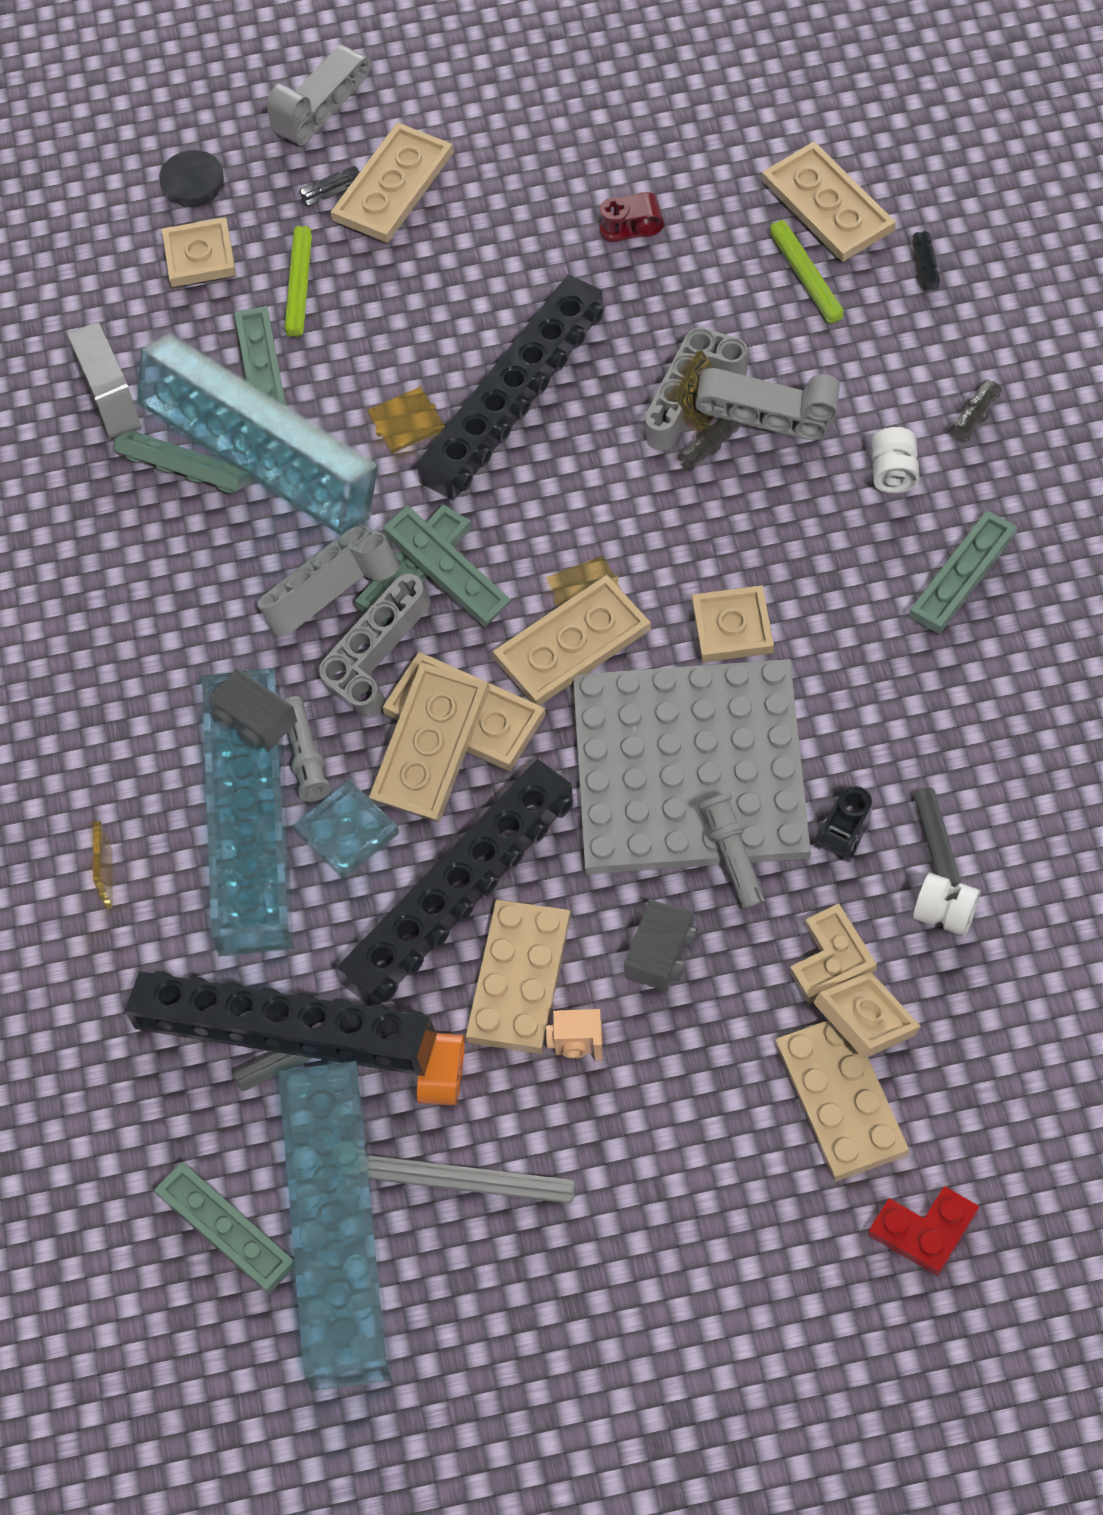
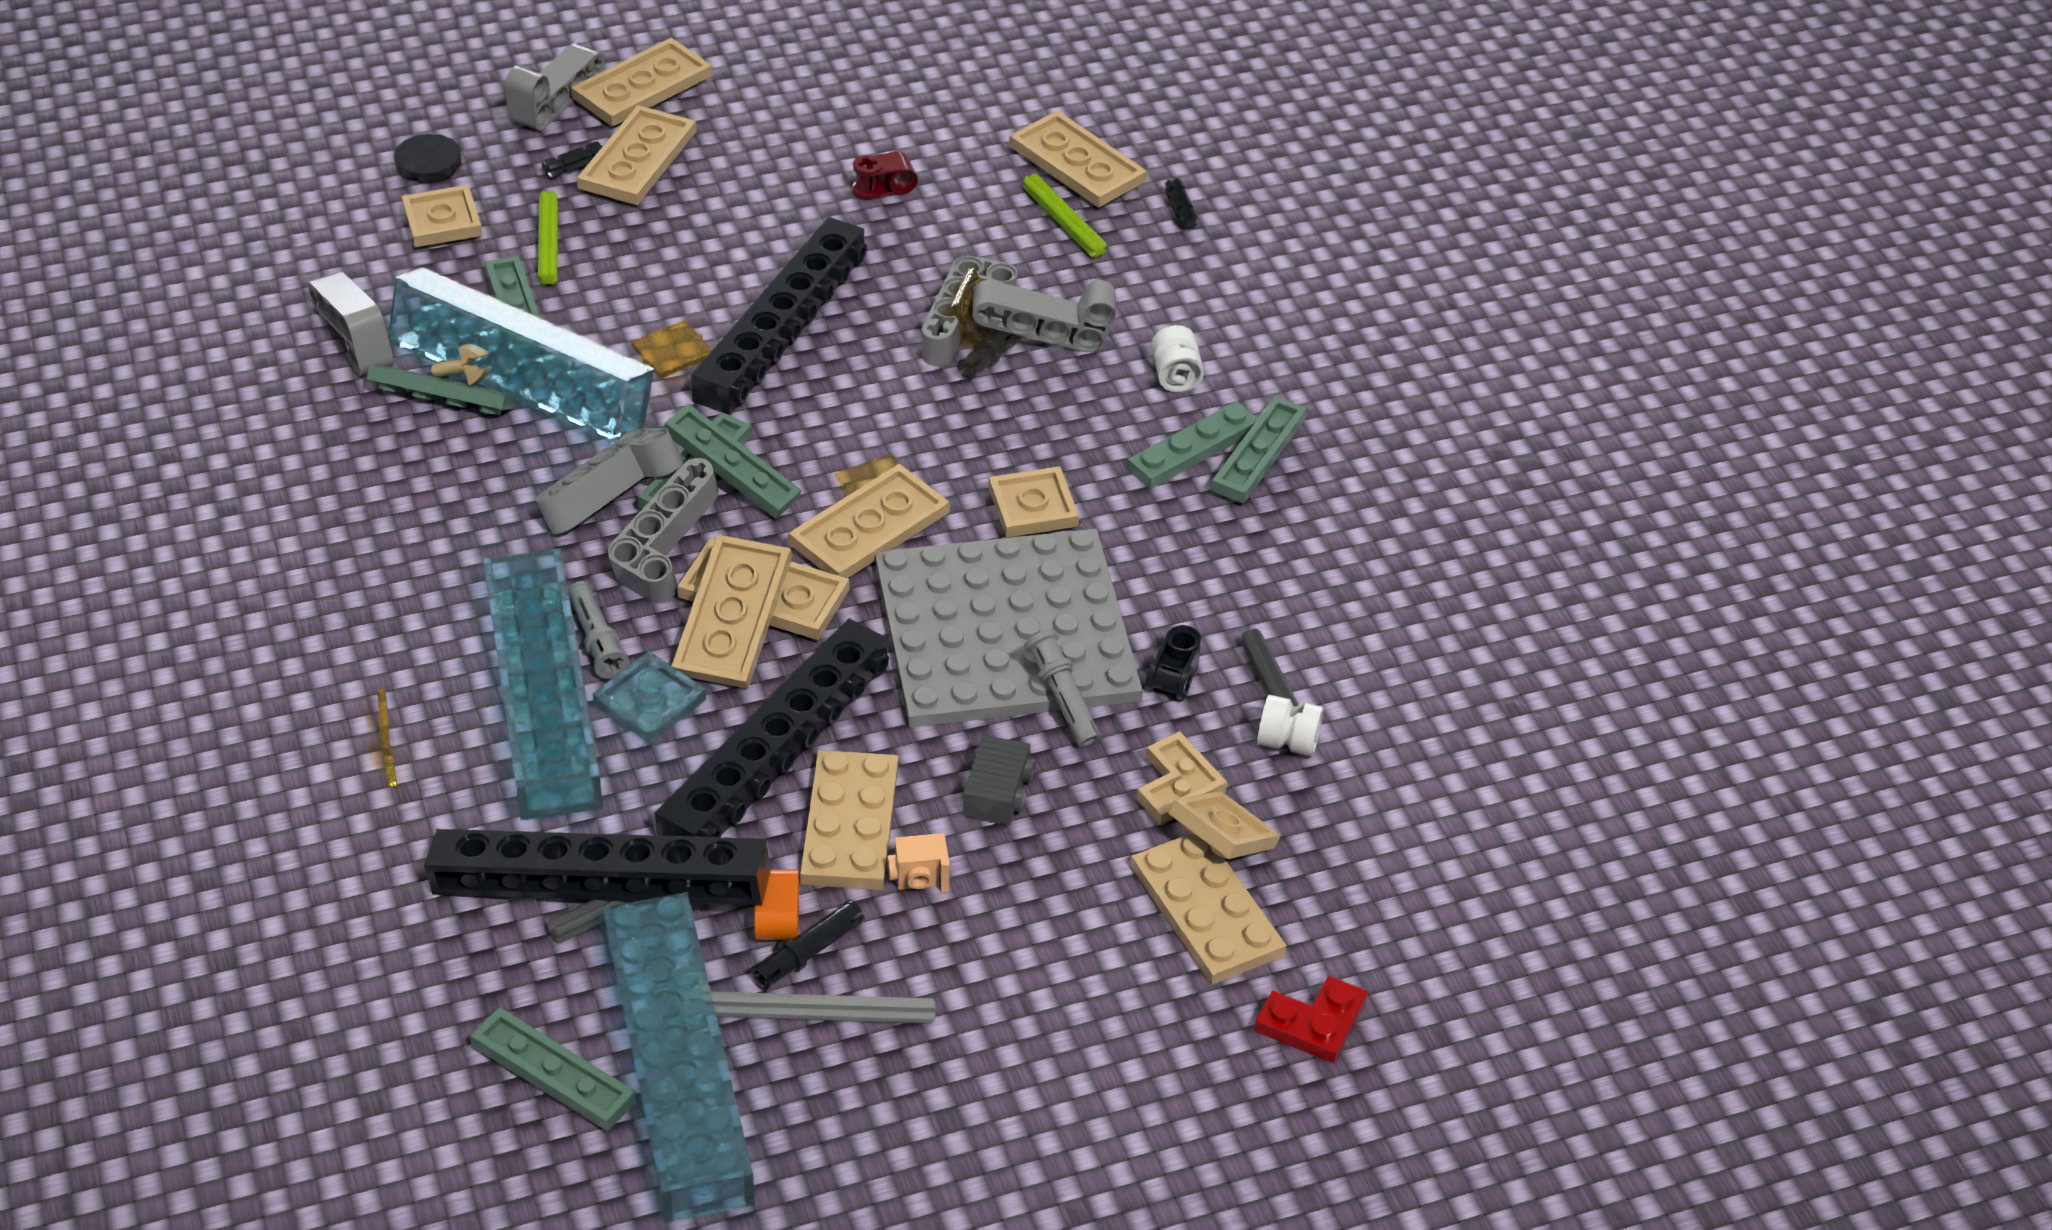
camera: 15 degrees left, 15 degrees down
dark grey brick [209,668,297,752] -> none
clear smoke pin [950,379,1002,442] -> none
none -> tan bar [431,344,492,385]
none -> tan plate [571,38,713,127]
none -> black pin [751,900,865,990]
none -> sand green plate [1127,401,1258,489]

